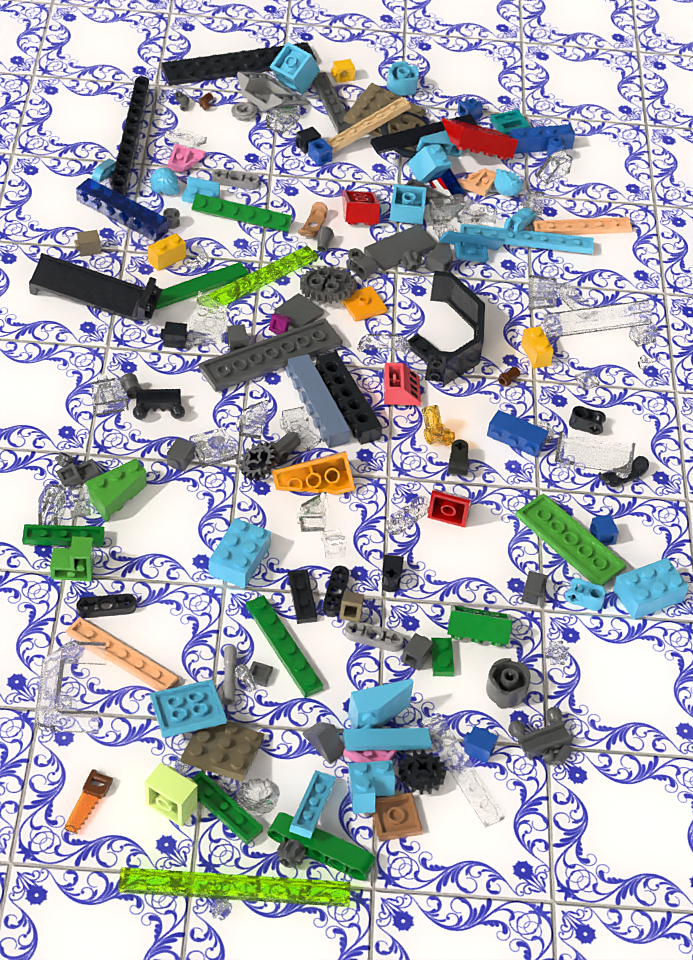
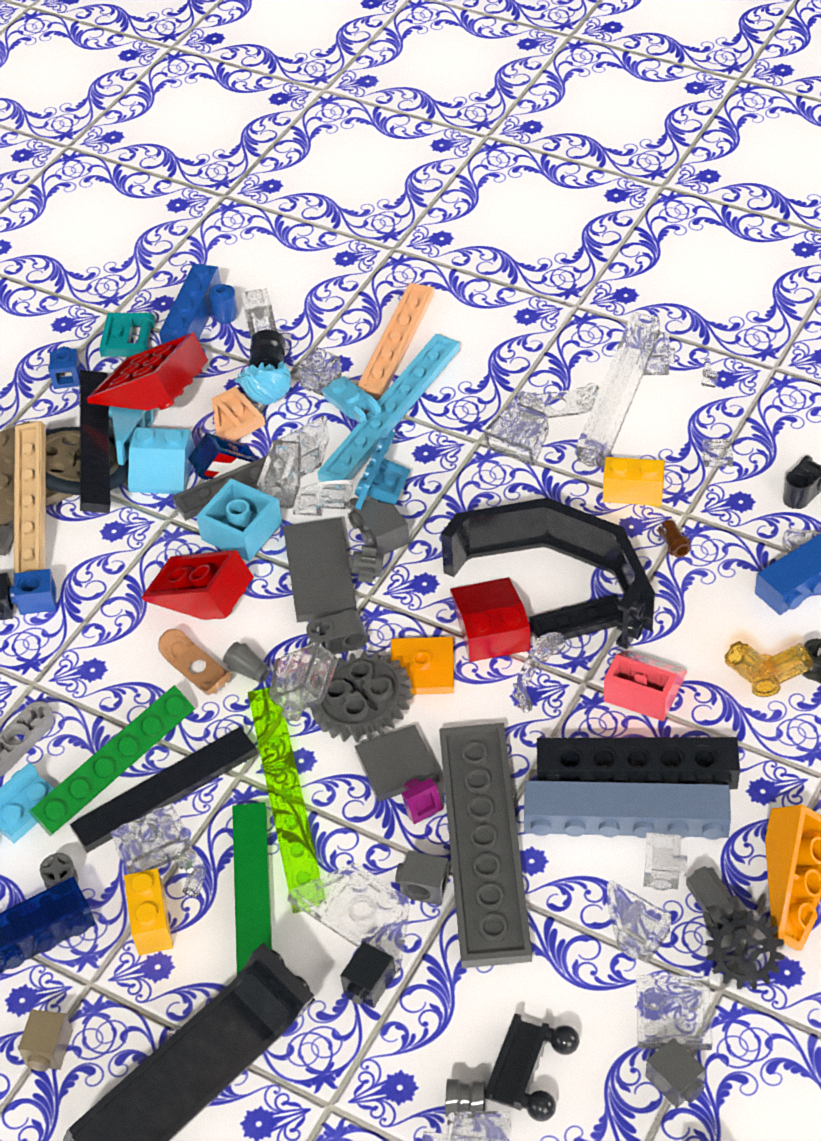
camera: 55 degrees left, 0 degrees up
clear tile [298,428,322,452] -> none
none -> black tile [69,727,258,853]
none -> clear brick [110,803,193,874]
none -> black wheel [248,329,286,369]
none -> clear torso [269,642,339,721]
none -> red slope [450,577,531,662]

